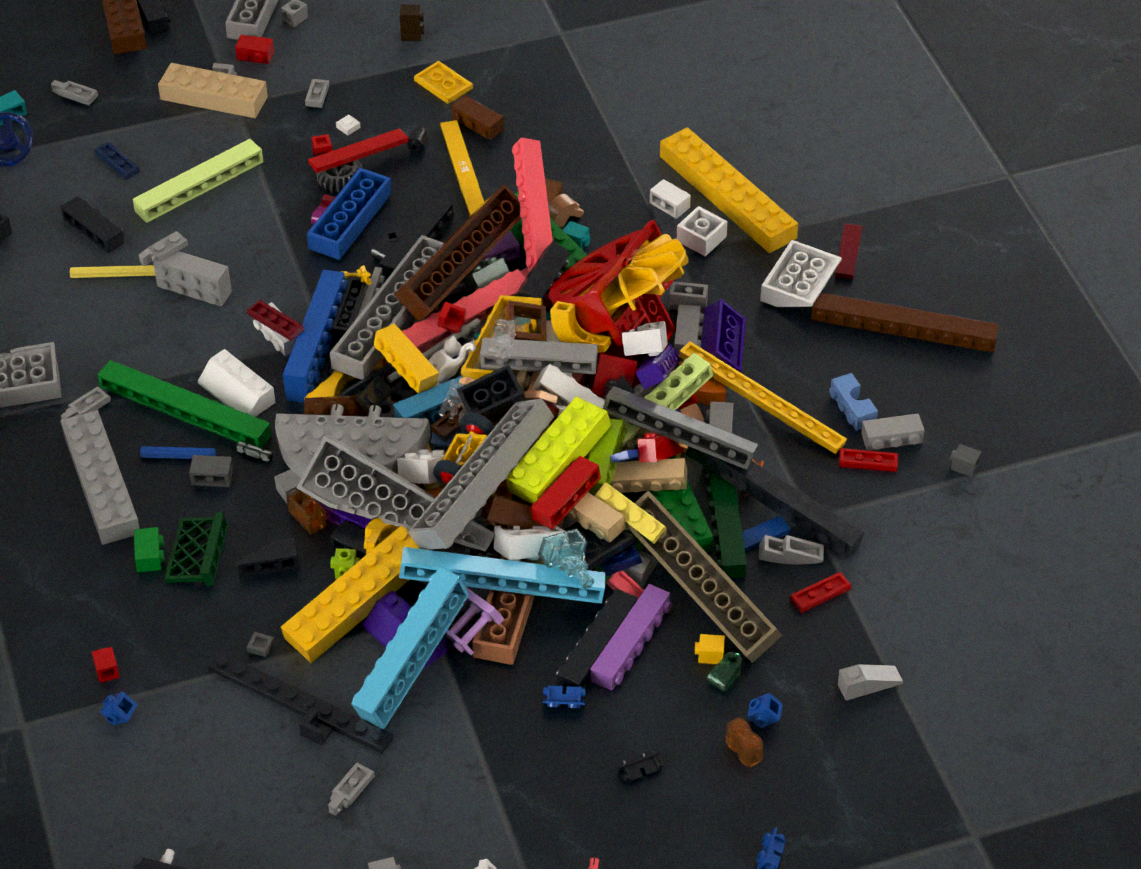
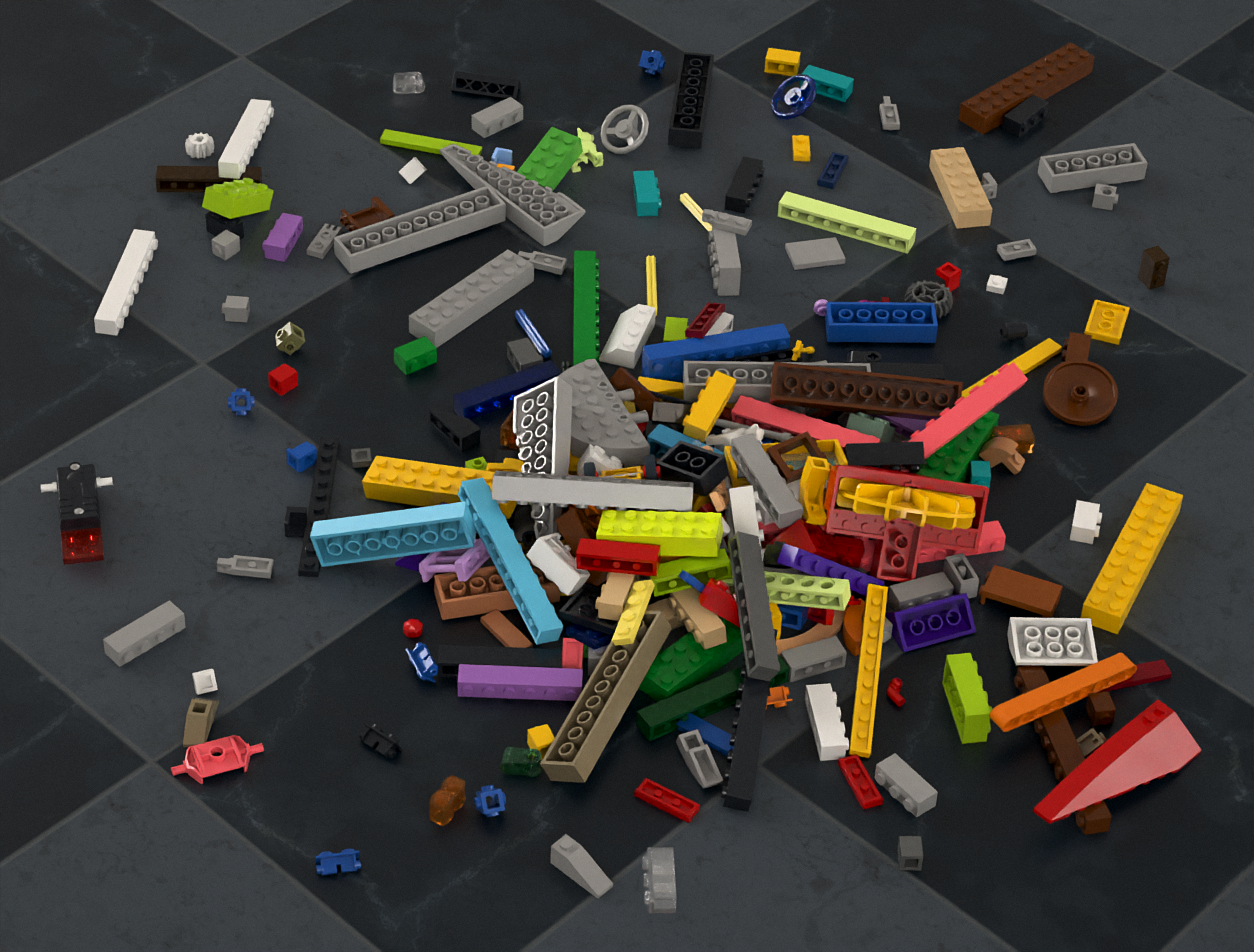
camera: 60 degrees right, 5 degrees down
dark green fence [164,512,229,586] -> none
red brick [235,34,274,64] -> none
red tile [308,128,408,173] -> none
red panel [438,302,466,333] -> none
clear hinge [486,319,516,362] -> none
clear light blue brick [538,529,594,589] -> none
white wedge [622,321,668,356] -> none
white brick [677,206,727,256] -> none
medium blue arch [829,373,878,431] -> none
none -> olive brick [275,322,305,355]
none -> blue brick [286,441,317,473]
none -> red tile [403,619,423,638]
none -> clear blue brick [453,360,562,420]
none -> nougat tile [481,609,533,648]
none -> teal brick [633,171,661,216]
none -> clear brick [642,847,677,913]
none -> light yellow axle [646,255,657,317]
none -> lime brick [663,317,689,343]
none -> light grey tile [785,237,846,270]
none -> yellow plate [792,135,811,161]
none -> white brick [805,683,849,761]
none -> lavender plate [813,299,828,316]
none -> red arm [886,678,906,707]
none -> lime brick [942,653,993,744]
none -> dark orange panel [978,565,1063,618]
none -> orange beam [989,653,1137,732]
none -> wedge [1033,700,1201,824]
none -> reddish brown dish [1043,360,1118,426]
none -> dark tan bracket [1076,728,1107,759]
none -> reddish brown brick [1086,691,1116,726]

